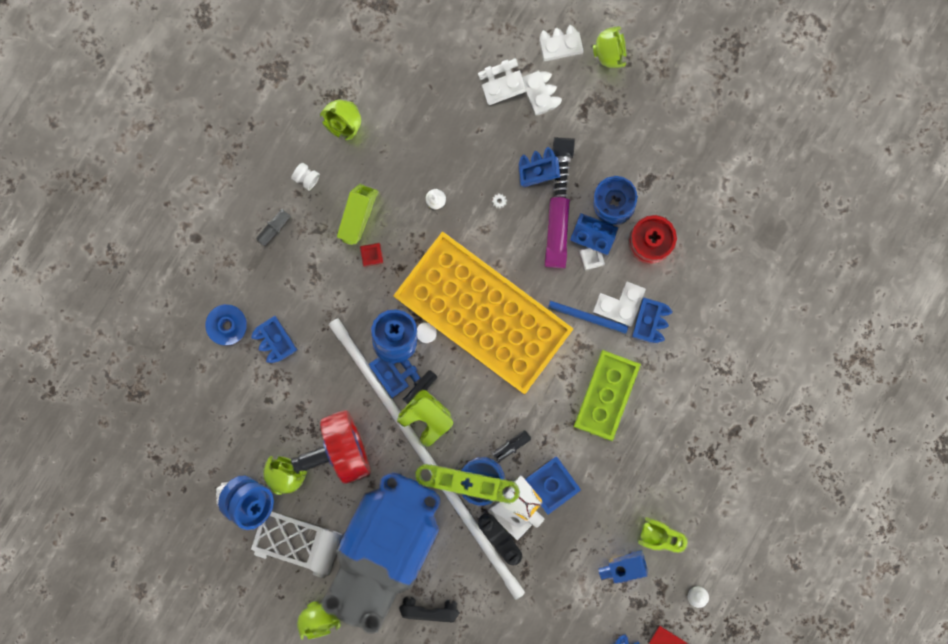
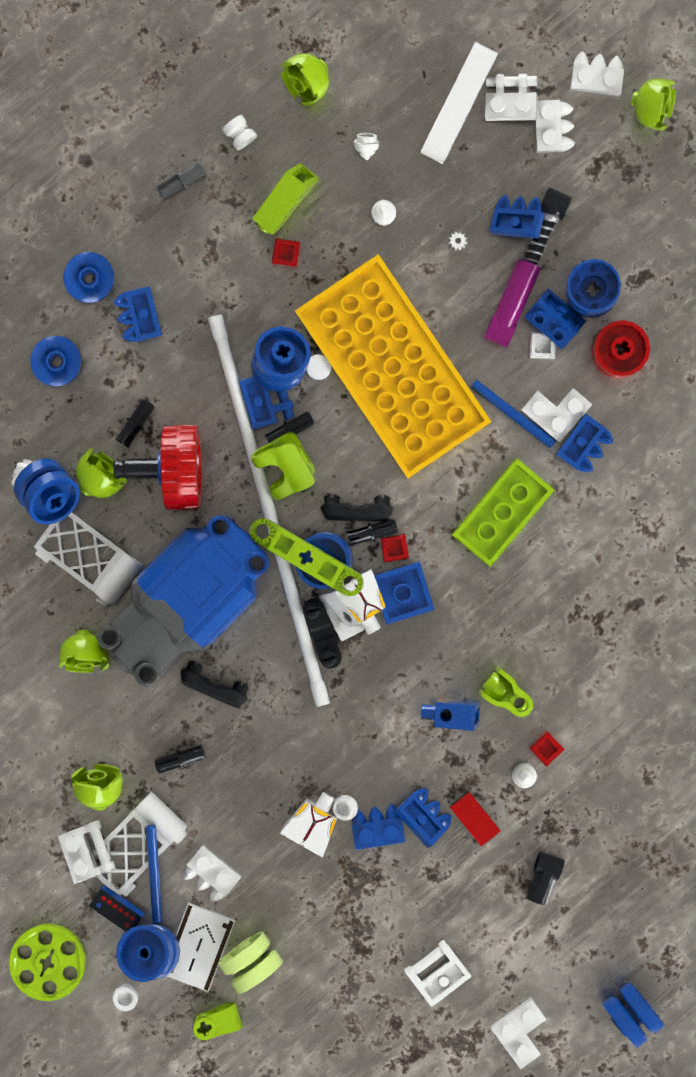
camera: 15 degrees right, 5 degrees up
none -> blue dish [30,336,81,387]
none -> black axle [115,399,154,448]
none -> black piece [320,494,394,521]
none -> white plate [354,133,379,160]
none -> red tile [380,534,409,563]
none -> white beam [420,42,498,164]
none -> red tile [529,731,565,767]

